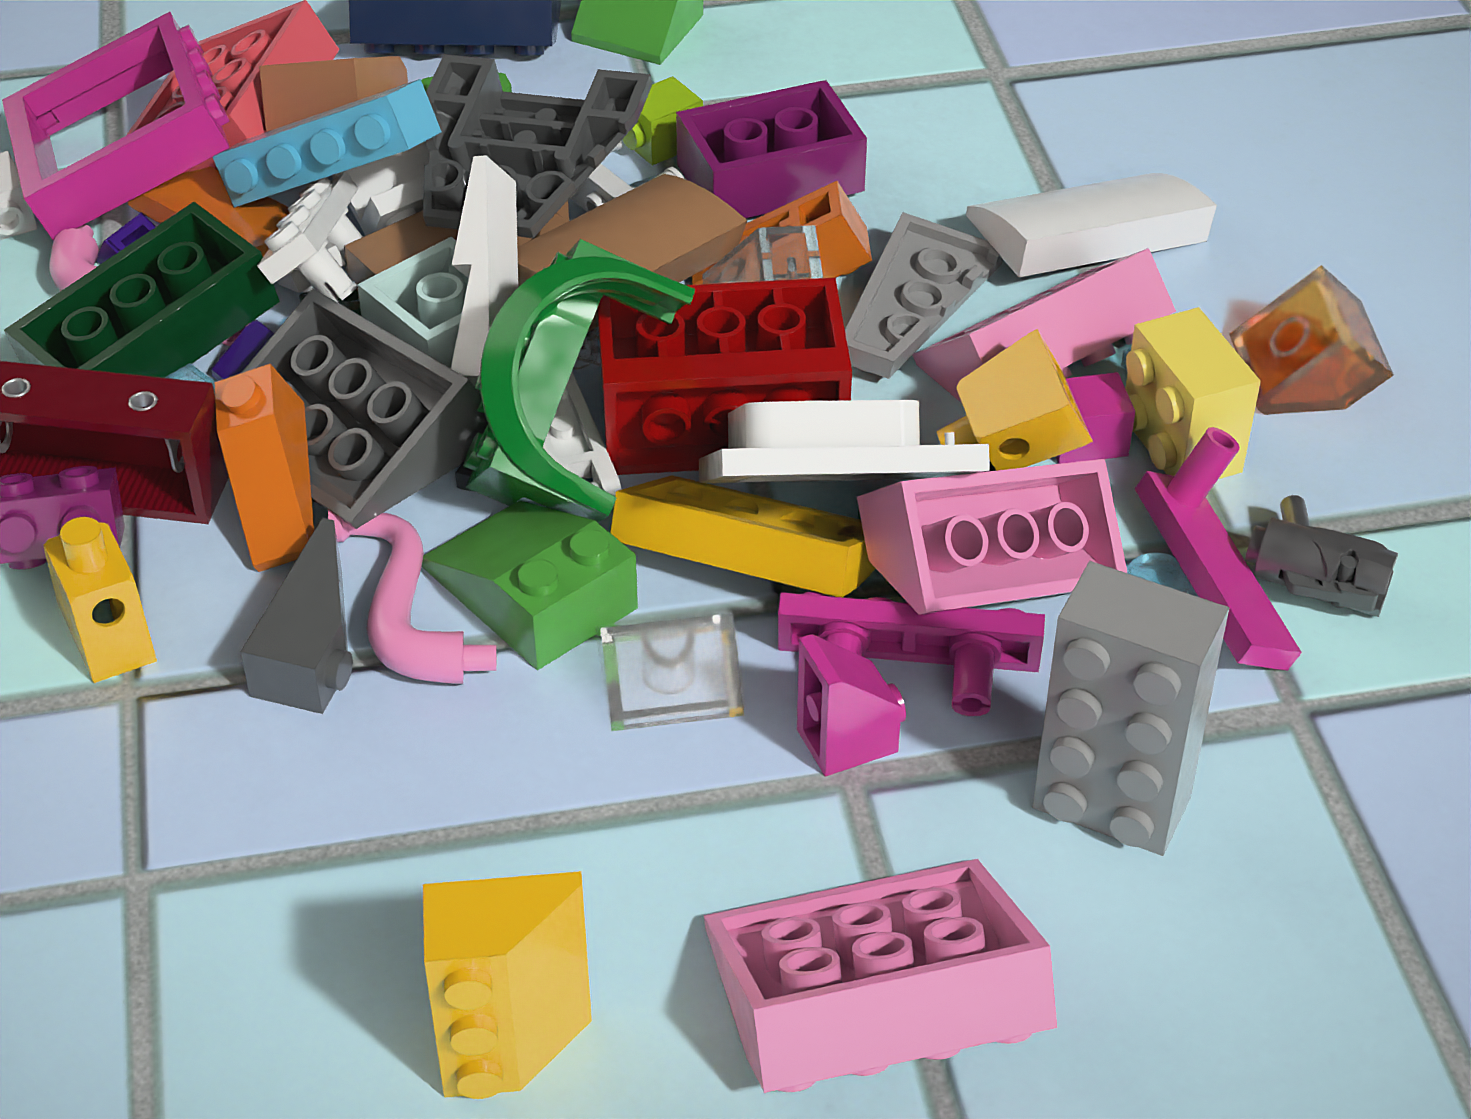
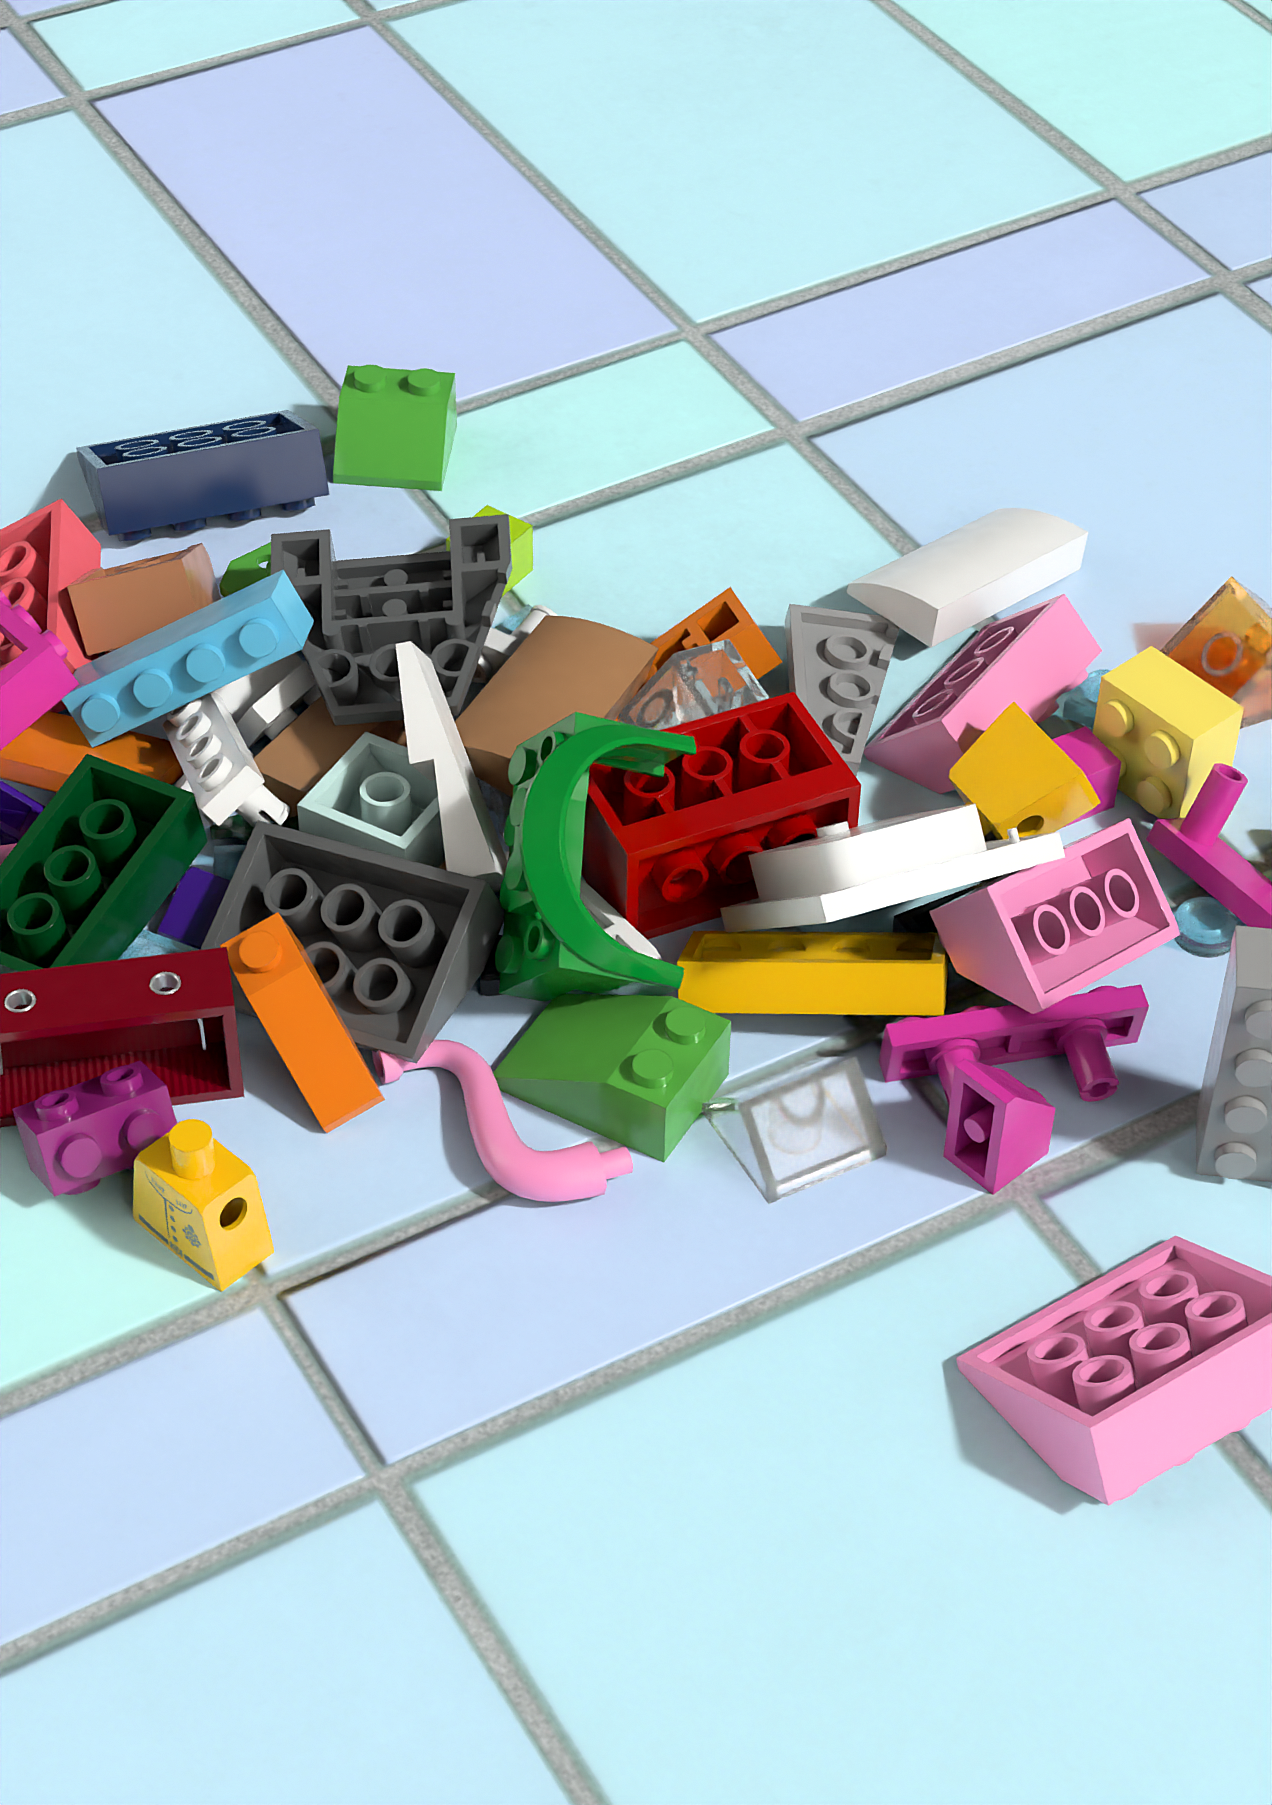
camera: 20 degrees left, 0 degrees up
dark grey slope [240,518,353,714] -> none
yellow slope [423,871,592,1099] -> none
magenta brick [676,80,867,218] -> none

